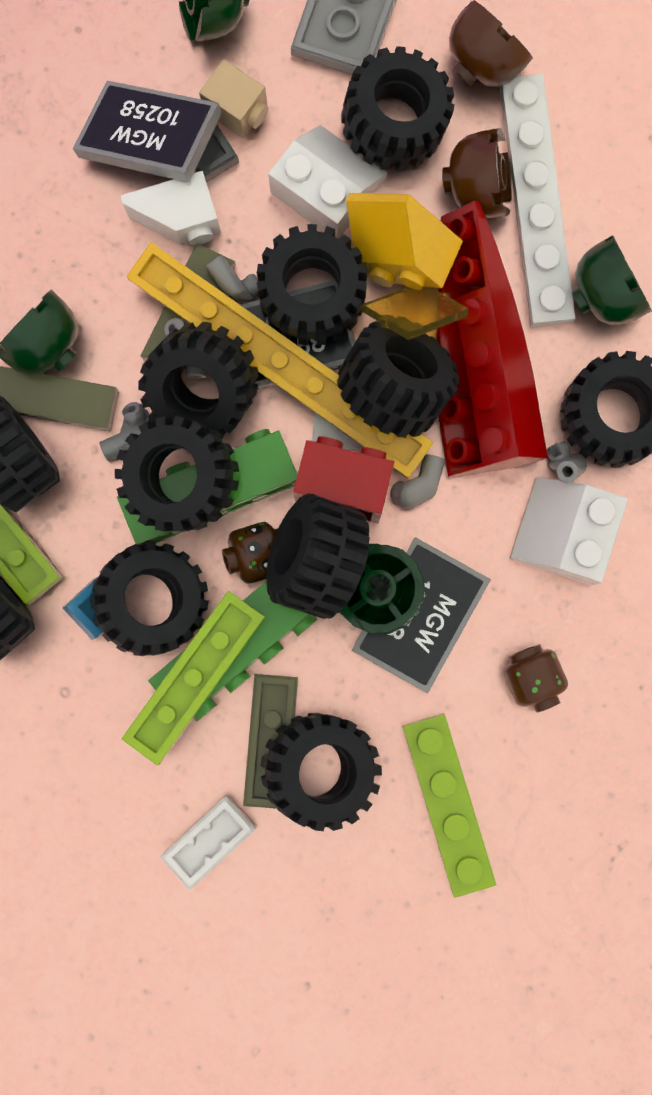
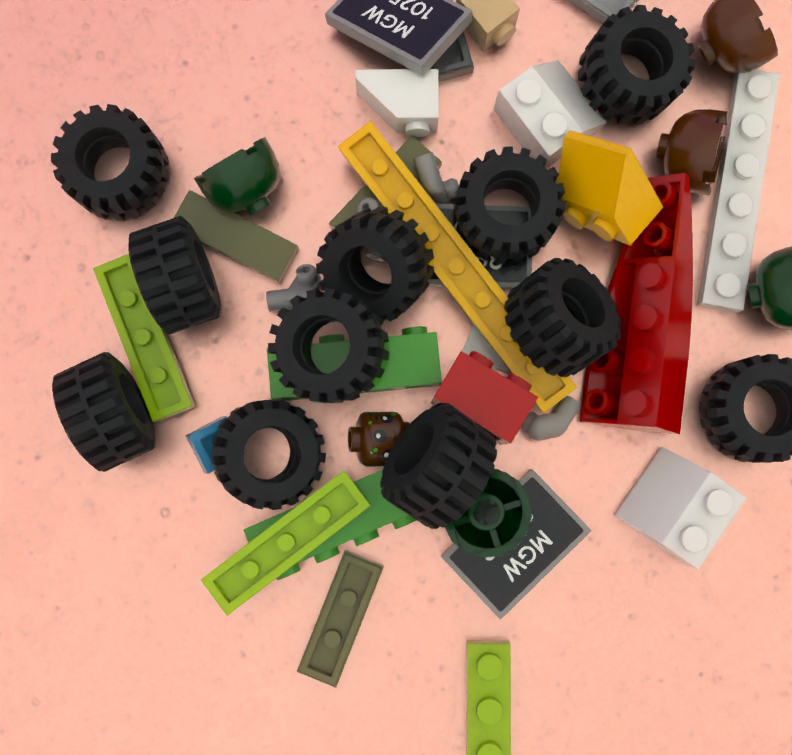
camera: 15 degrees right, 0 degrees up
white plate [160,795,256,890] -> none
black tyre [261,713,382,832] -> none
clear yellow piece [362,286,469,340] -> none
reddish brown head [504,644,568,713] -> none
light grey arm [547,441,587,483] -> none

